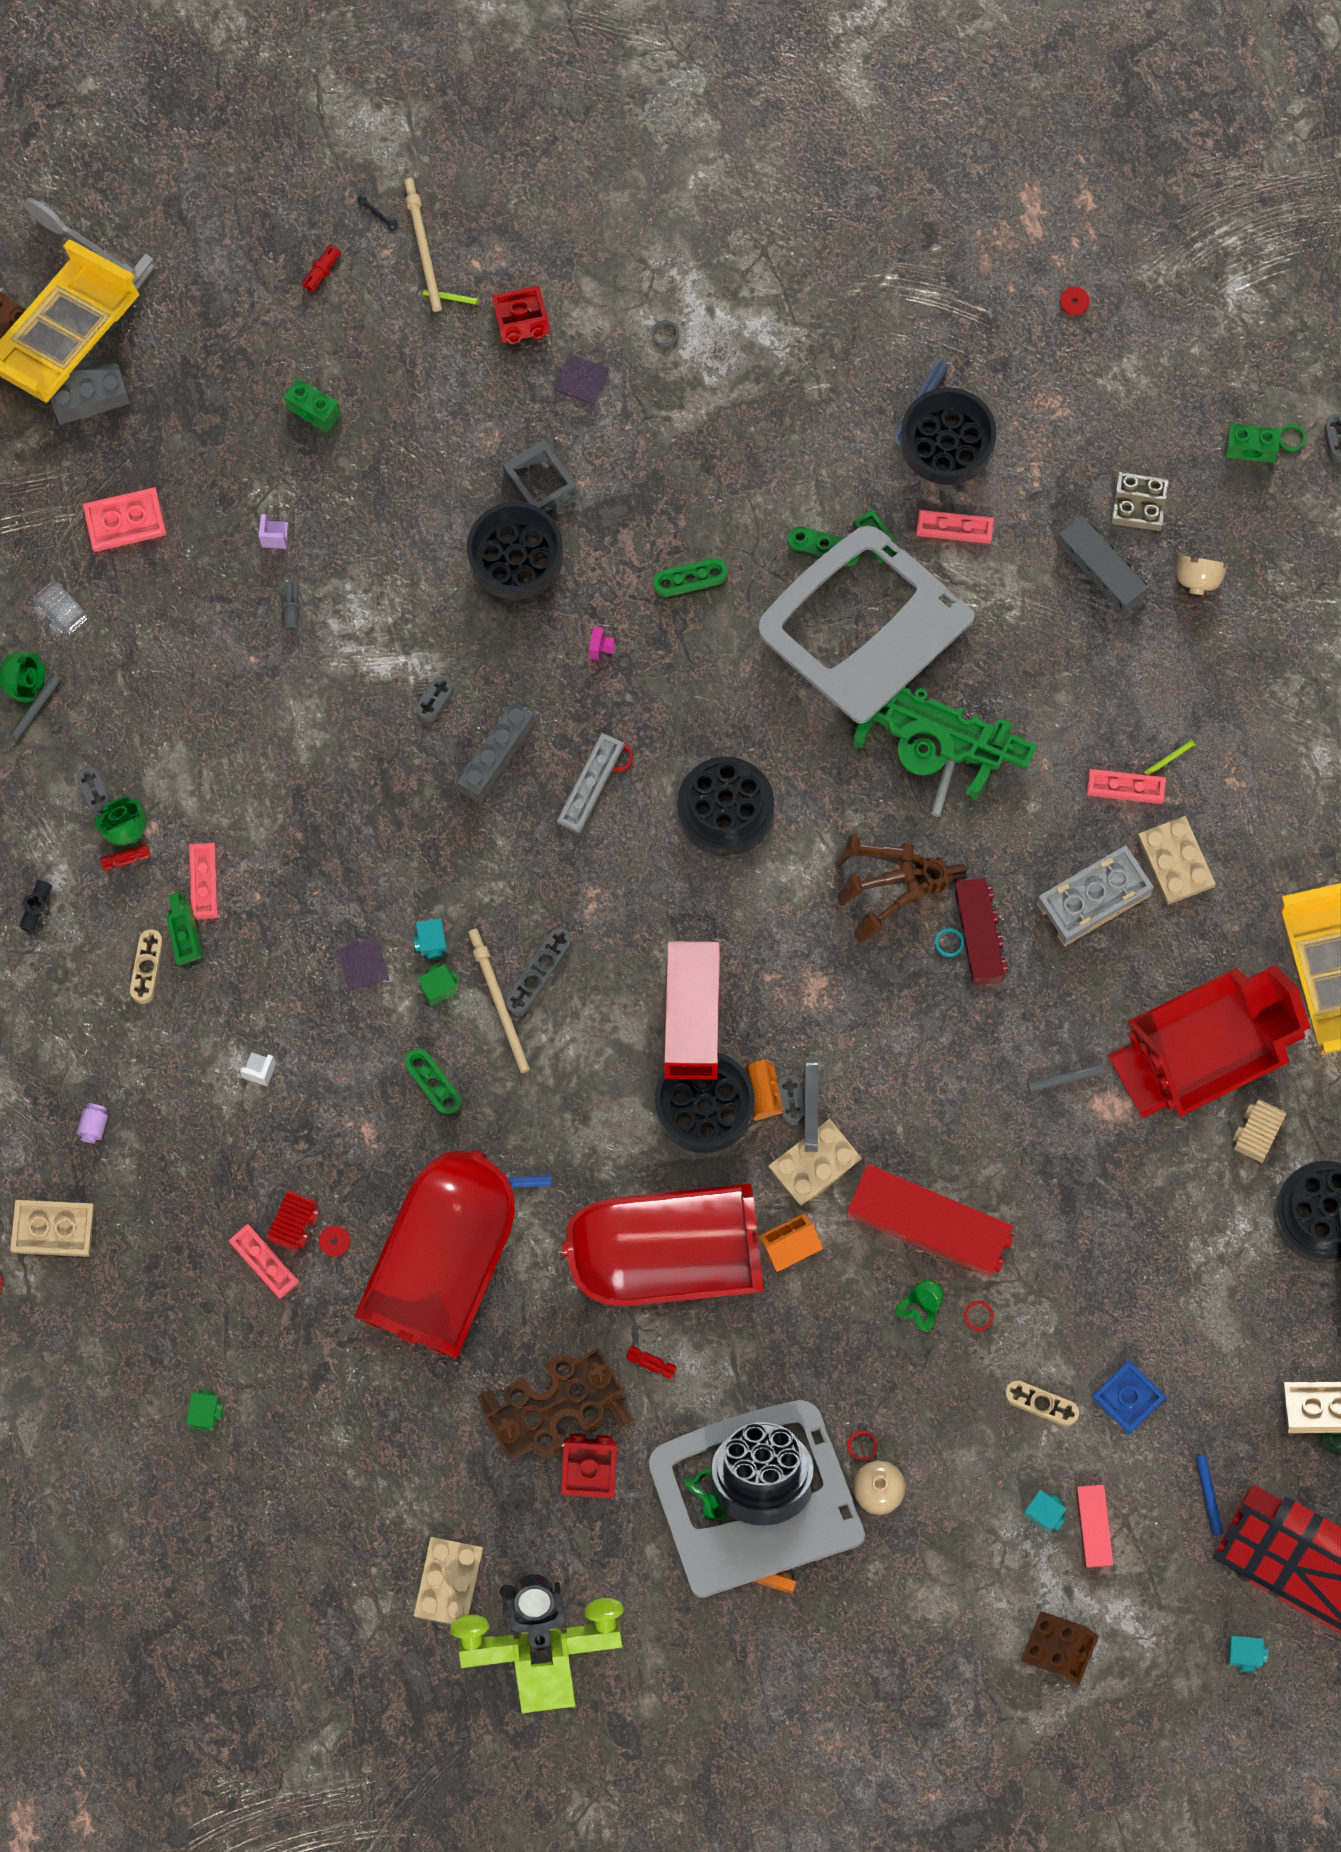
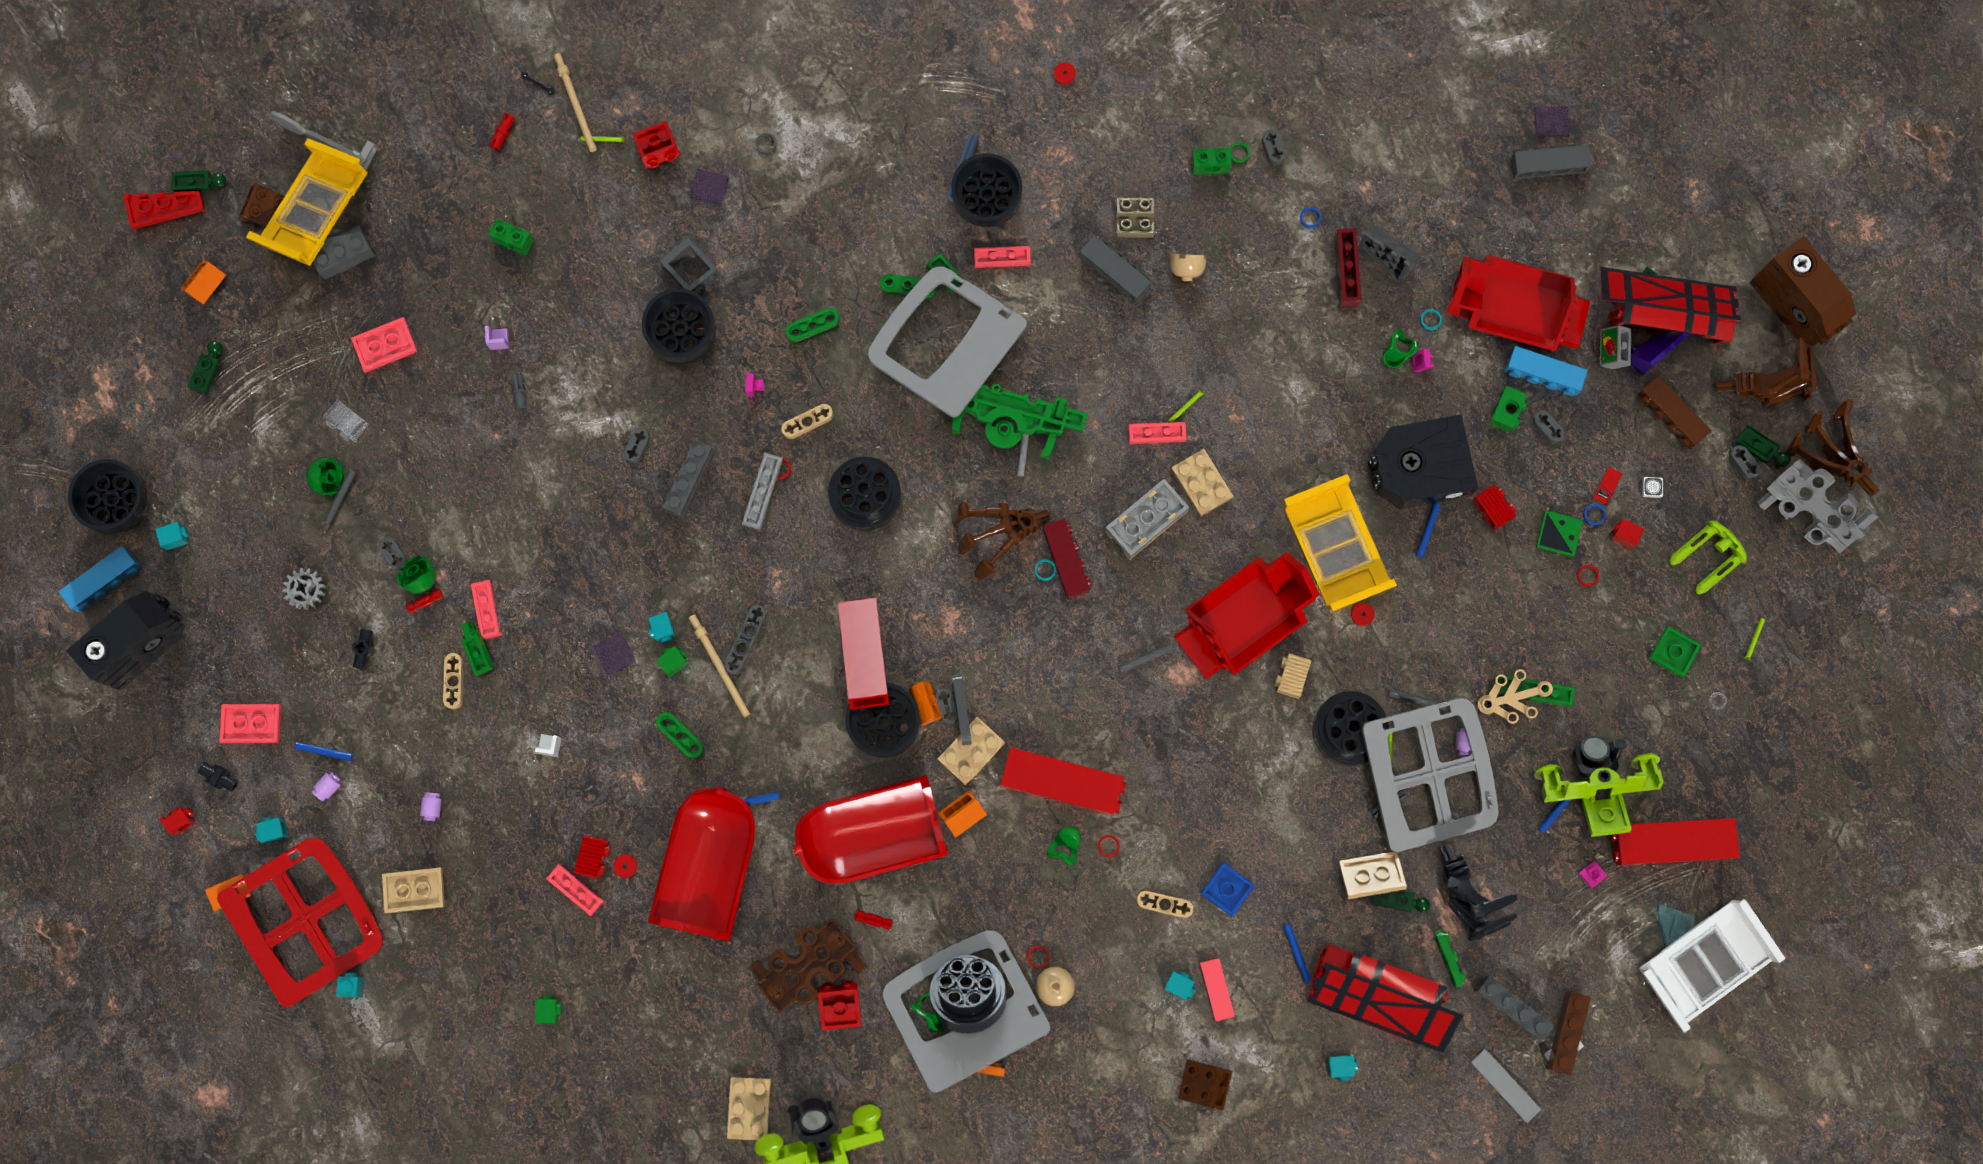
camera: 10 degrees left, 5 degrees up
none -> tan beam [781,404,833,439]

